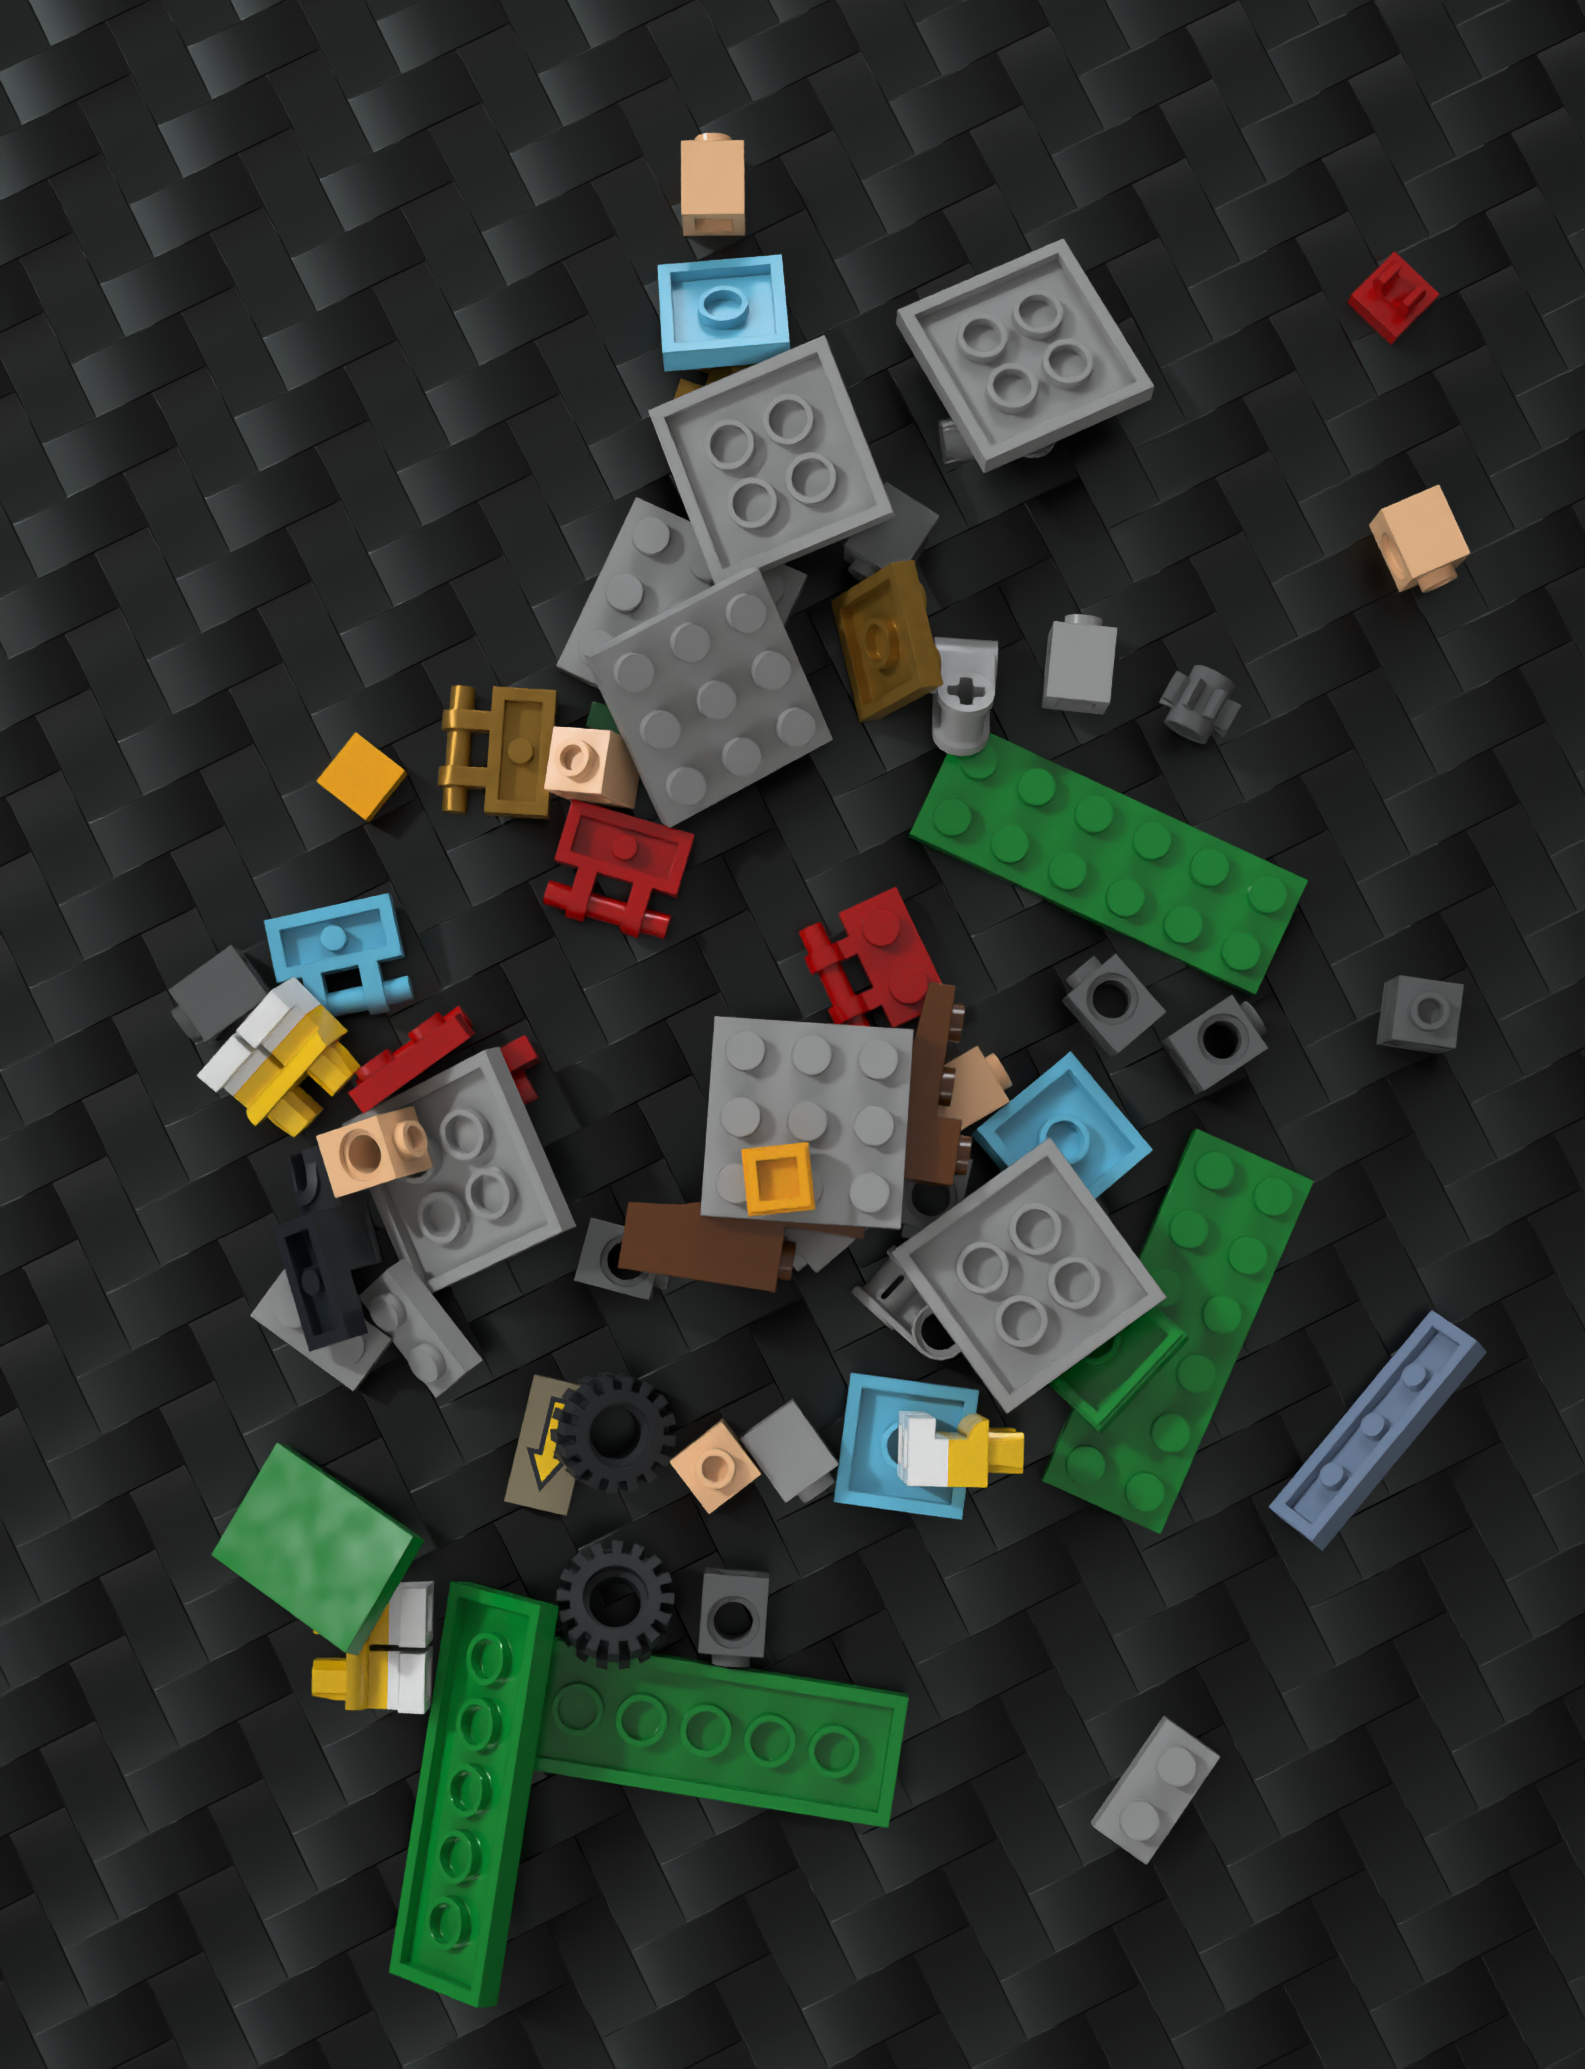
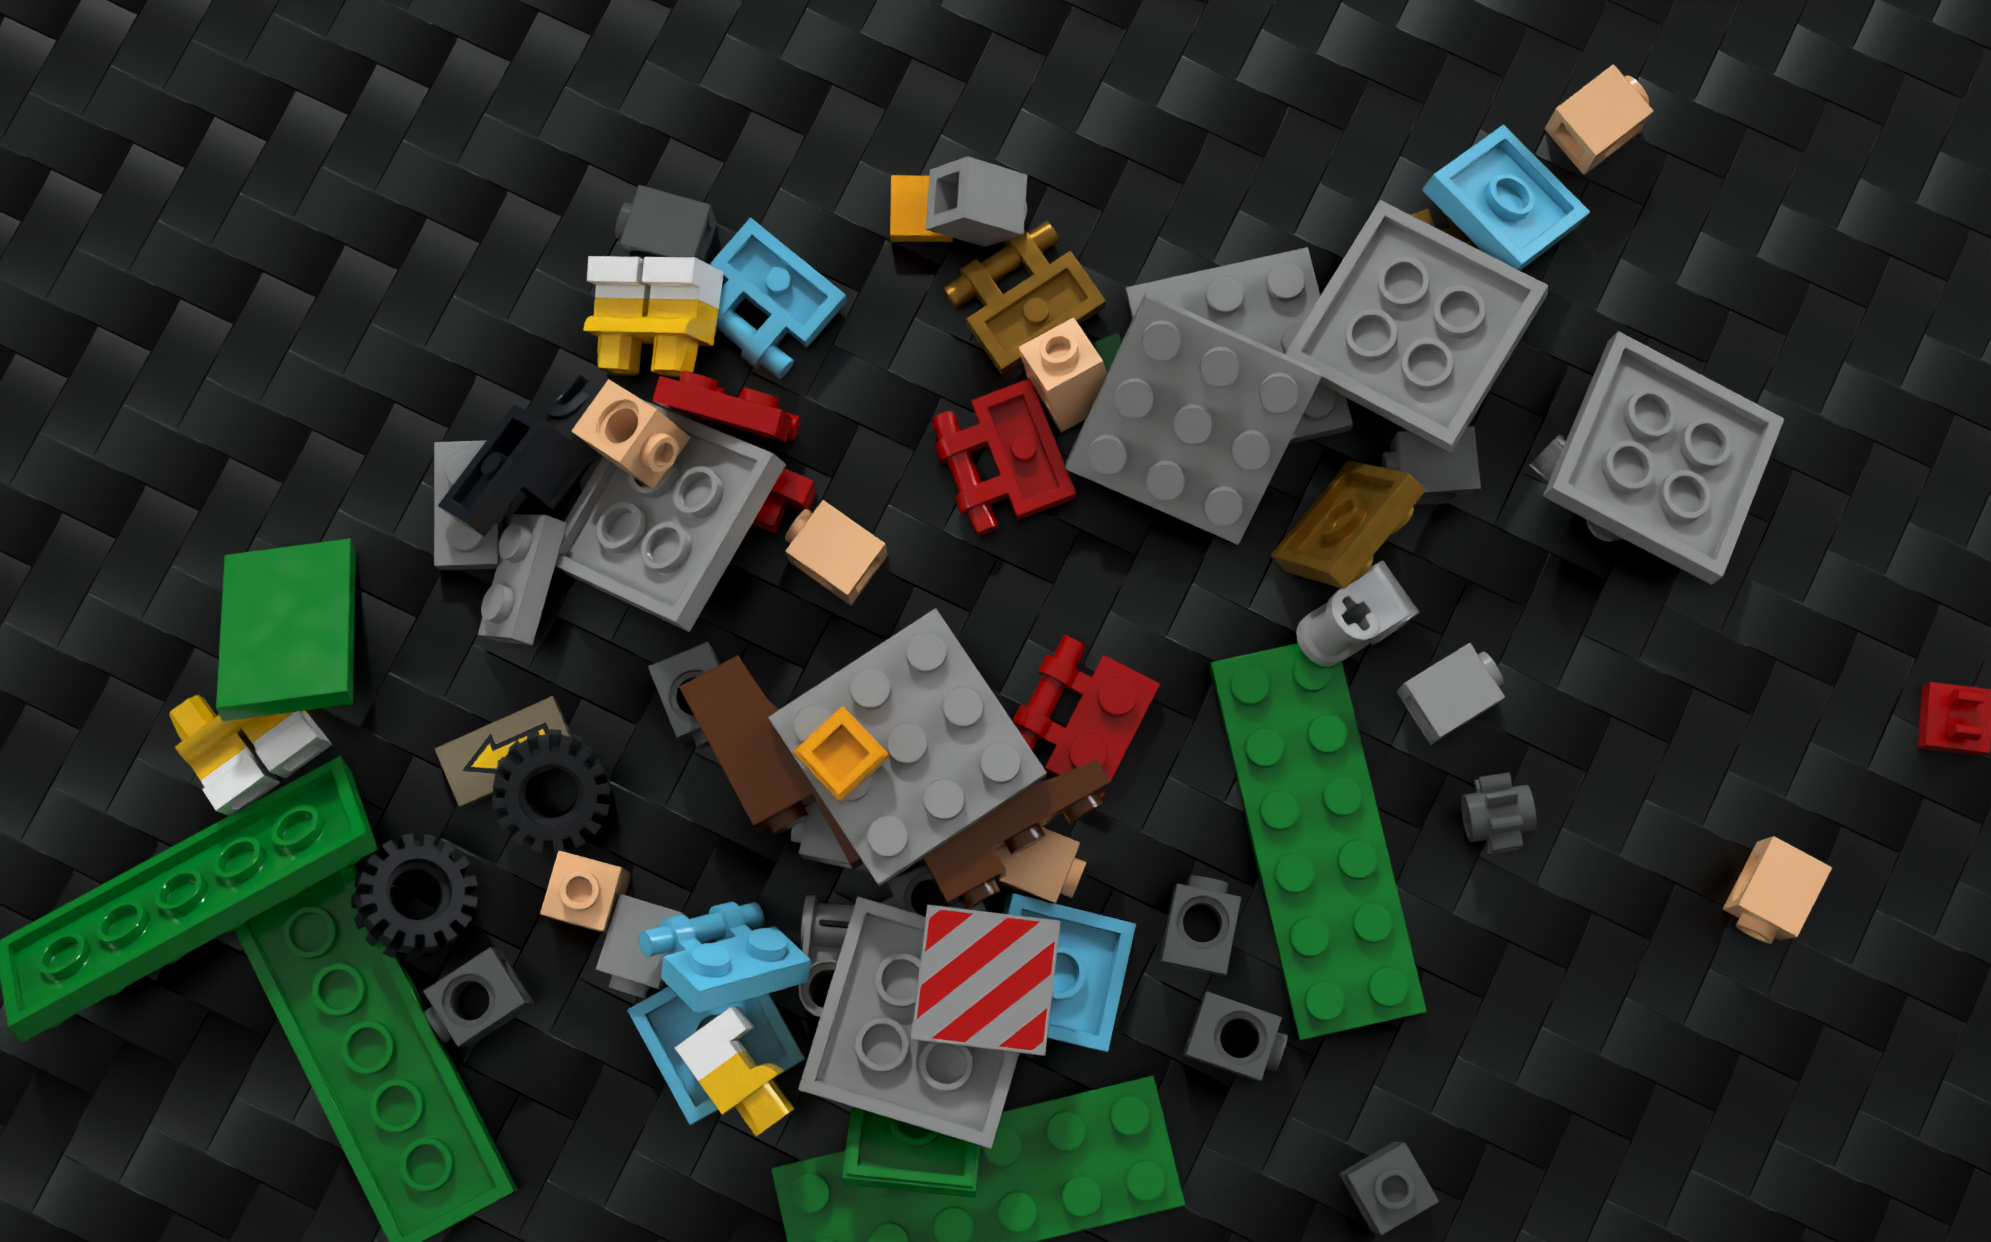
camera: 55 degrees right, 5 degrees down
none -> medium azure plate [639,902,811,1014]
none -> light nougat brick [785,500,888,606]
none -> tile [911,905,1061,1056]
none -> light grey brick [926,156,1027,247]

